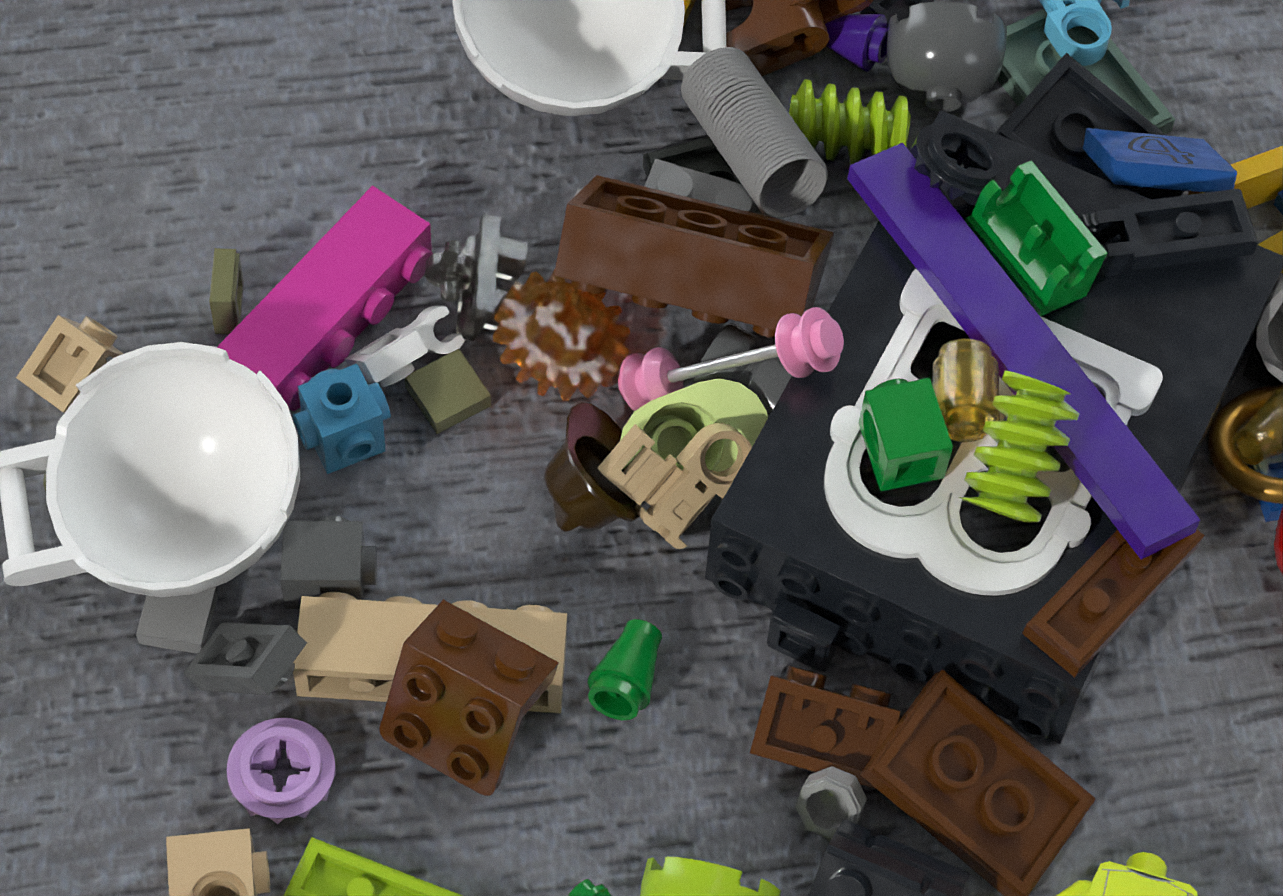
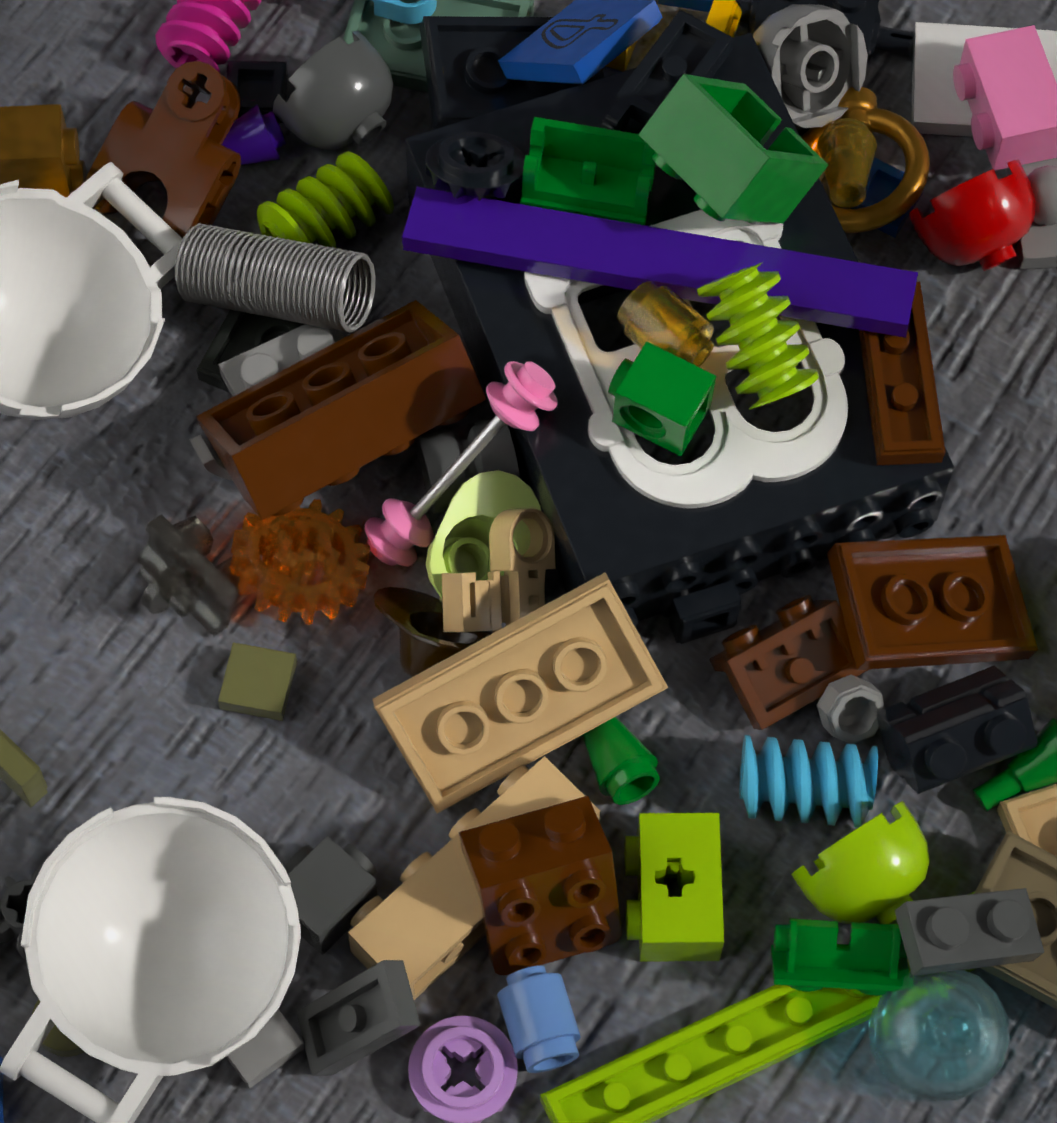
camera: 45 degrees left, 5 degrees up
dark pink brick [217,185,433,411] -> none
dark azure brick [293,364,391,474] -> none
white plate [345,306,465,387] -> none
none -> tan tile [372,572,668,813]
none -> medium blue brick [497,966,581,1073]
none -> lime brick [624,813,724,962]
none -> green piece [638,74,829,224]
none -> medium azure piece [739,735,878,828]

